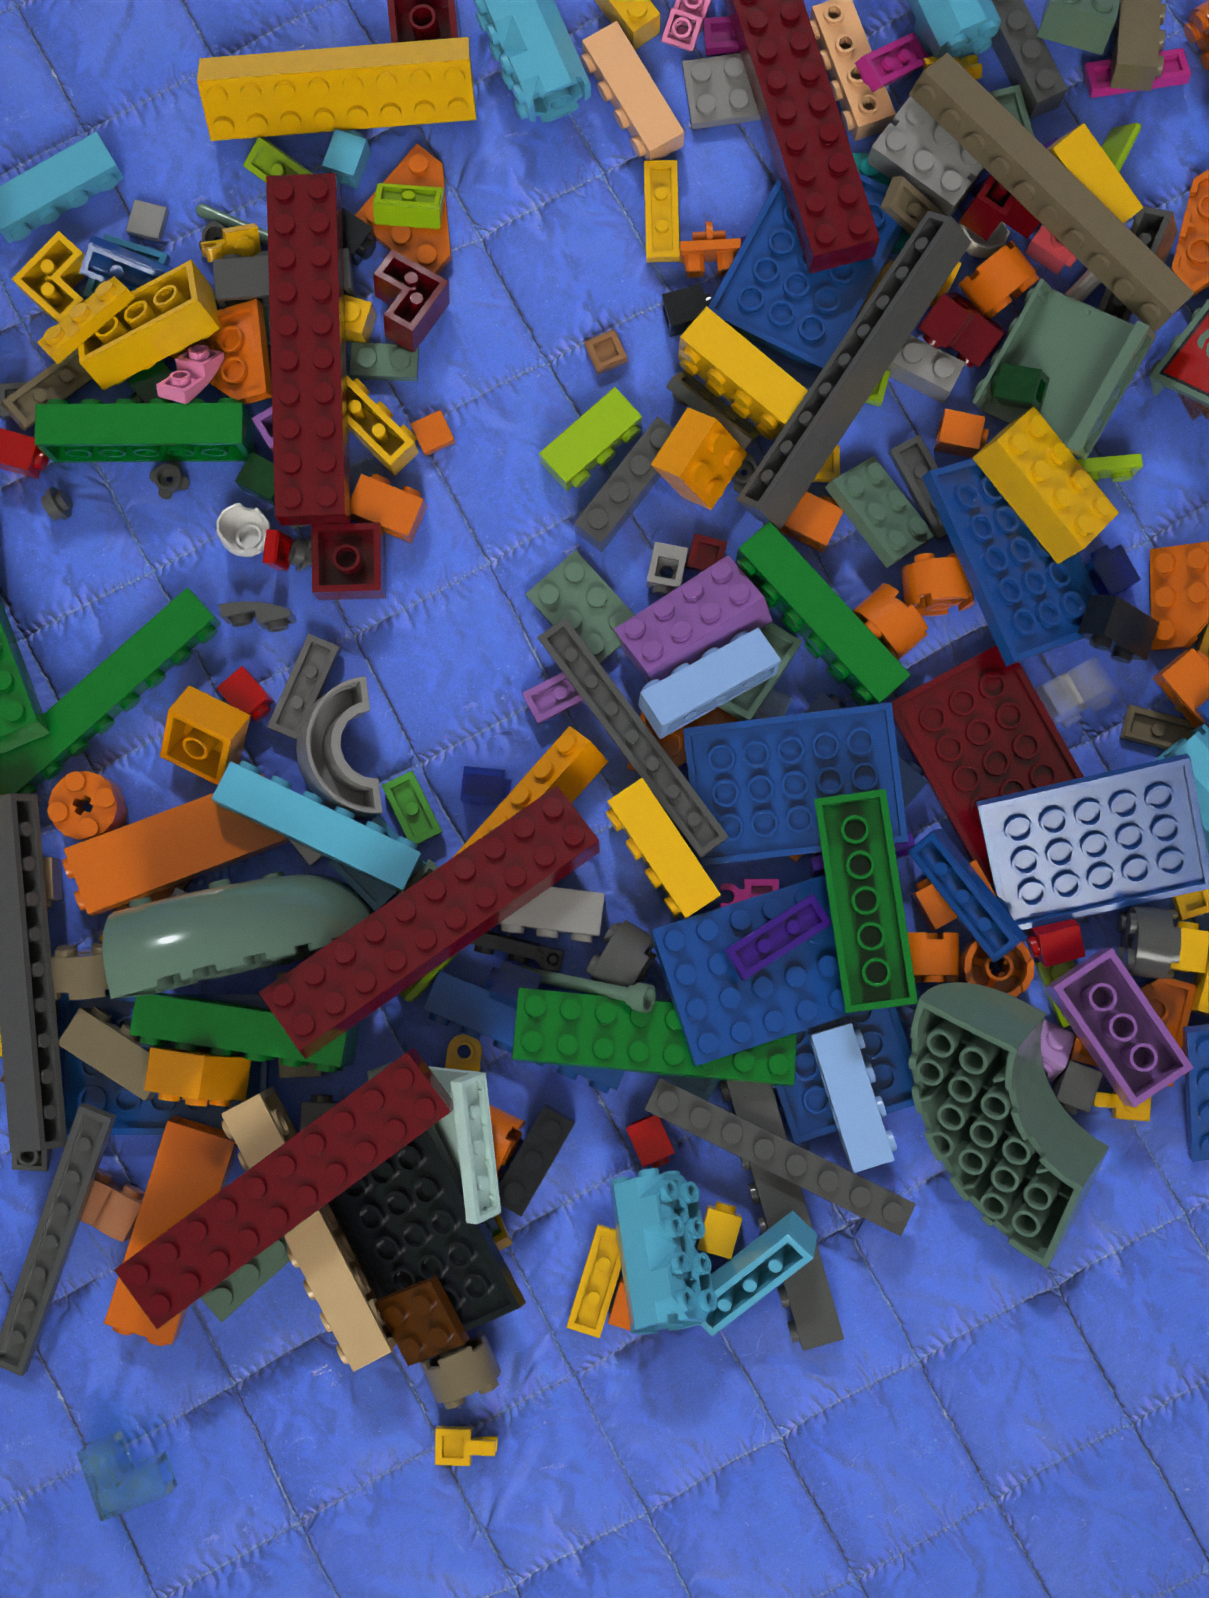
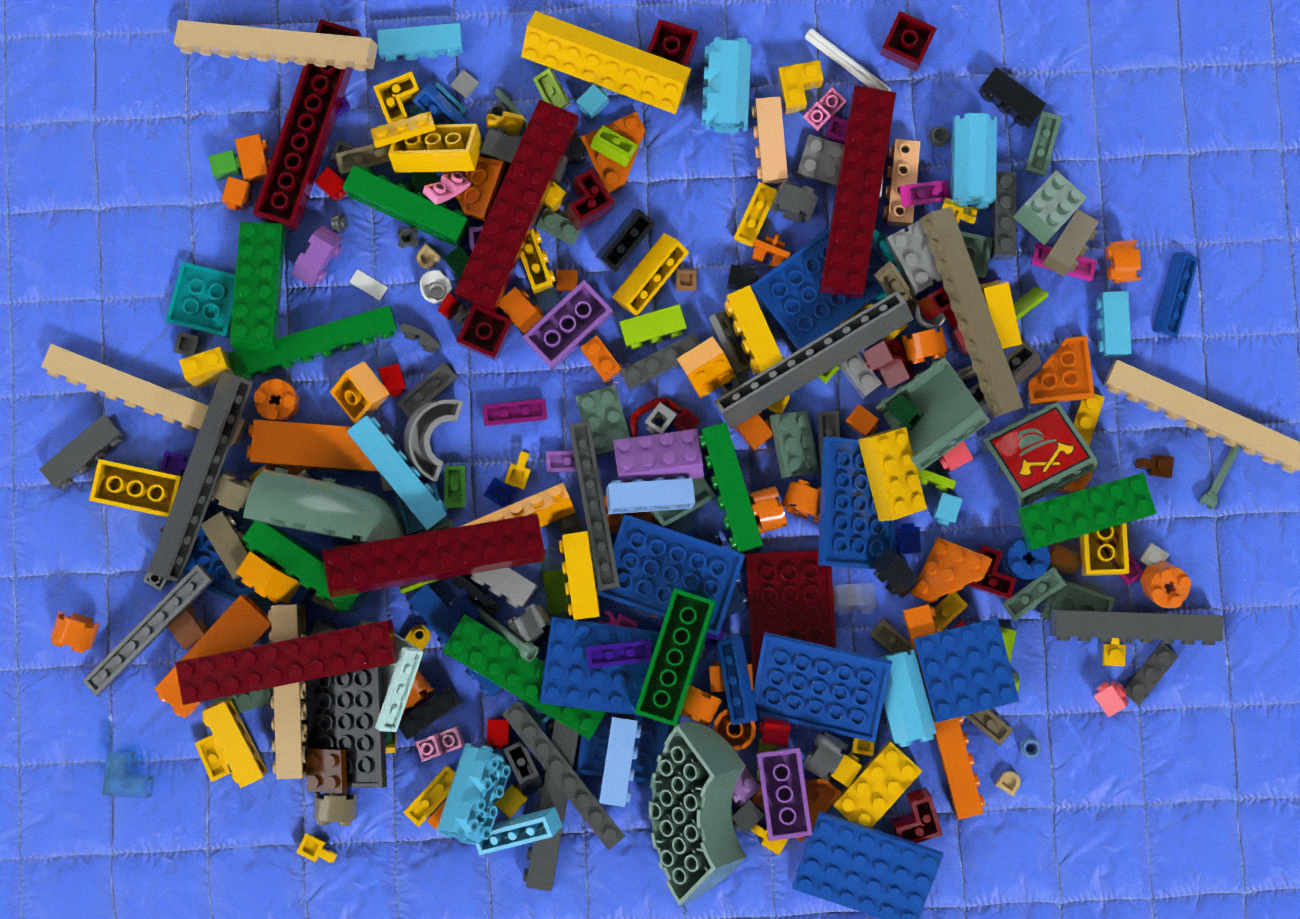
camera: 25 degrees right, 0 degrees up
none -> yellow plate [195,735,232,782]
none -> yellow brick [202,696,268,788]
none -> medium lavender brick [291,225,344,287]
none -> white sticker [349,269,388,300]
none -> bright pink slope [415,726,465,762]
none -> tan tile [416,243,442,269]
none -> magenta plate [482,398,548,427]
none -> black brick [503,741,543,795]
none -> yellow plate [504,451,531,490]
none -> medium lavender brick [523,280,613,371]
none -> clear light blue tile [535,287,560,314]
none -> clear neon green plate [543,569,569,614]
none -> dark grey plate [556,513,583,535]
none -> orange brick [580,335,622,384]
none -> black brick [595,208,655,272]
none -> yellow brick [612,233,689,317]
none -> red animal [629,397,683,438]
none -> dark grey brick [771,180,818,223]
none -> medium azure brick [932,492,963,526]
none -> coral brick [938,441,973,472]

